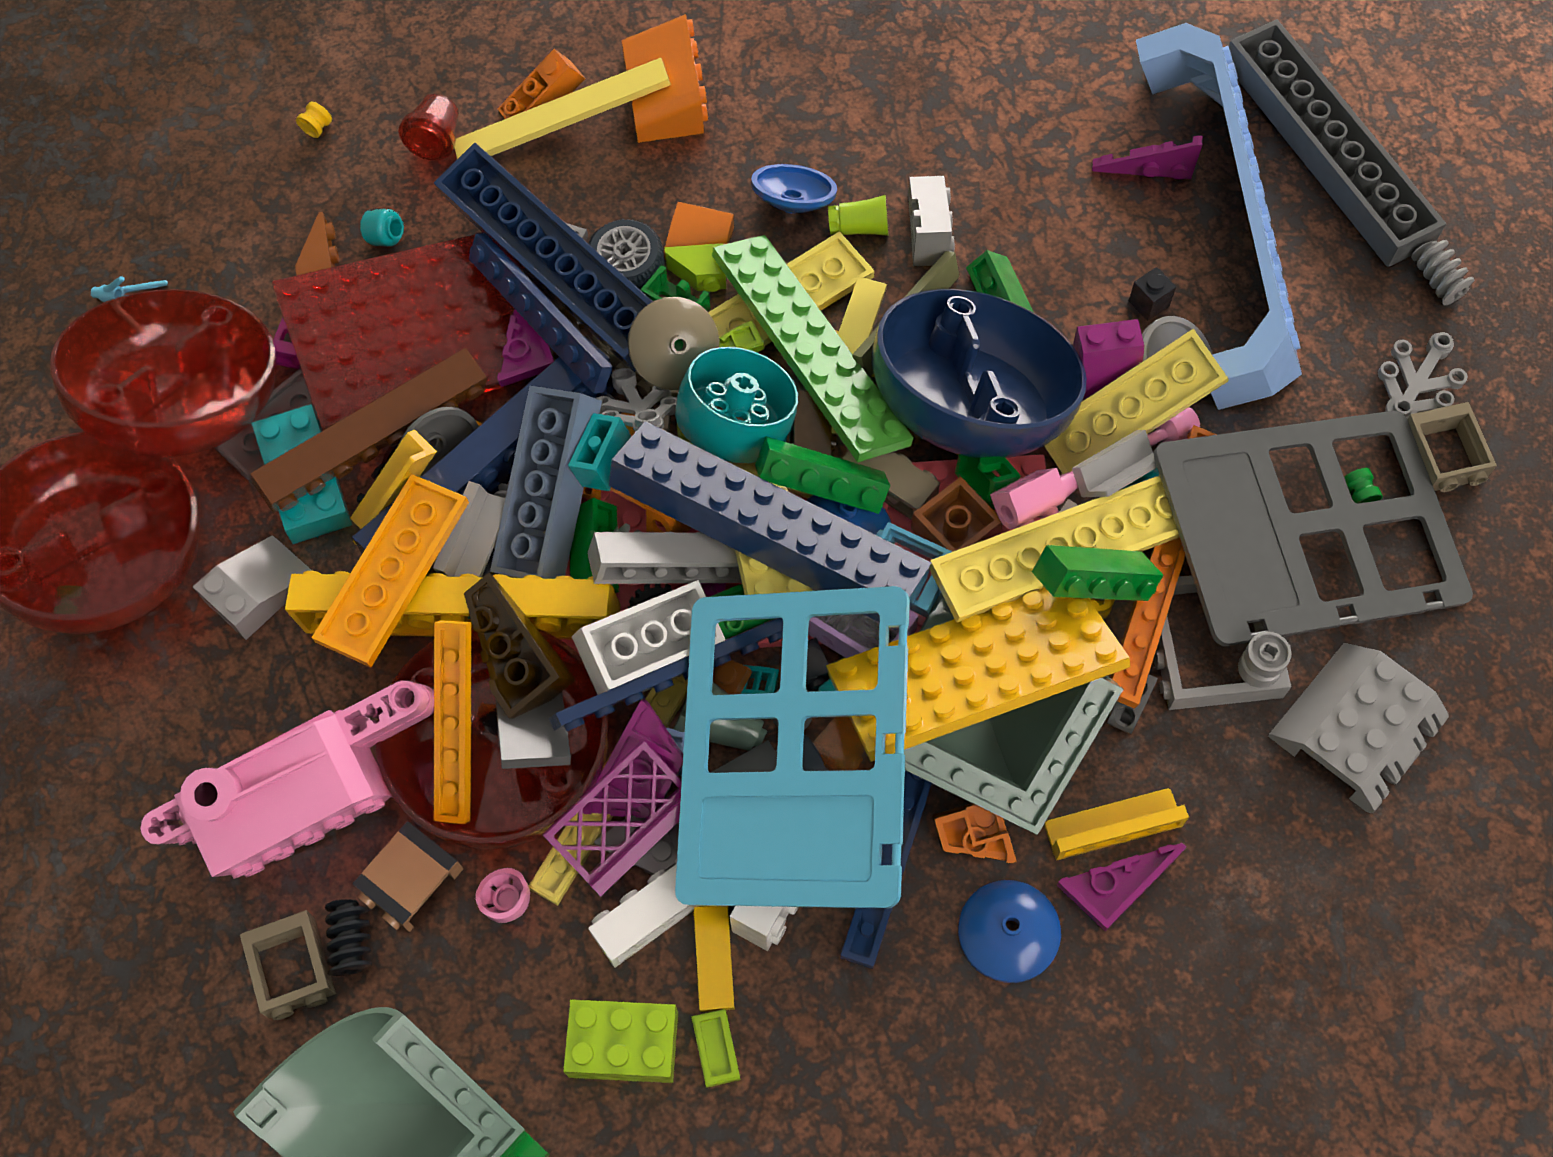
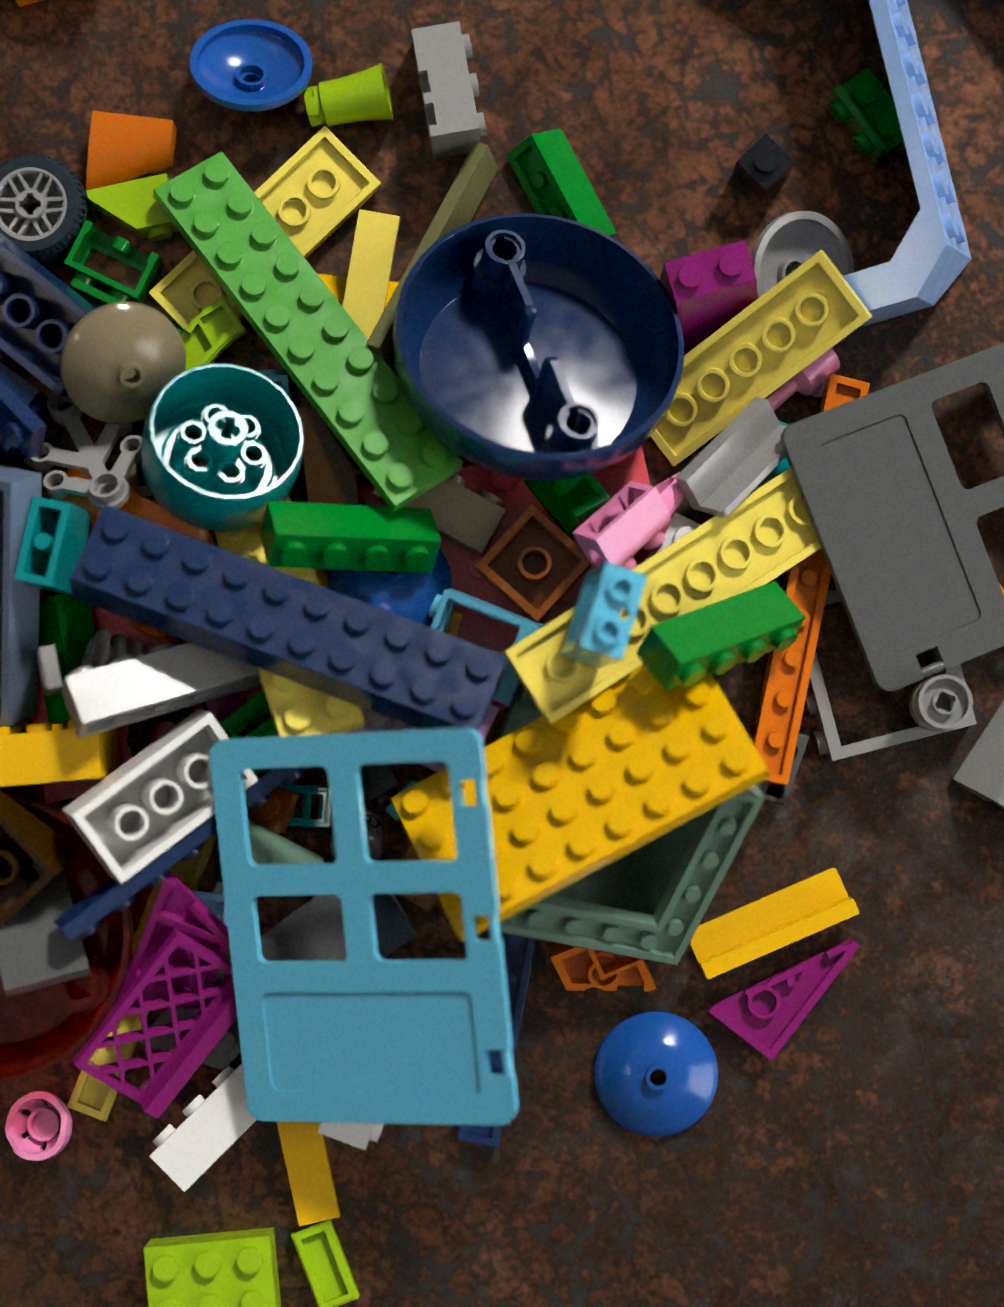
camera: 10 degrees left, 20 degrees up
none -> light grey tile [37,644,63,697]
none -> medium azure window [560,562,648,668]
none -> green bracket [827,67,904,164]

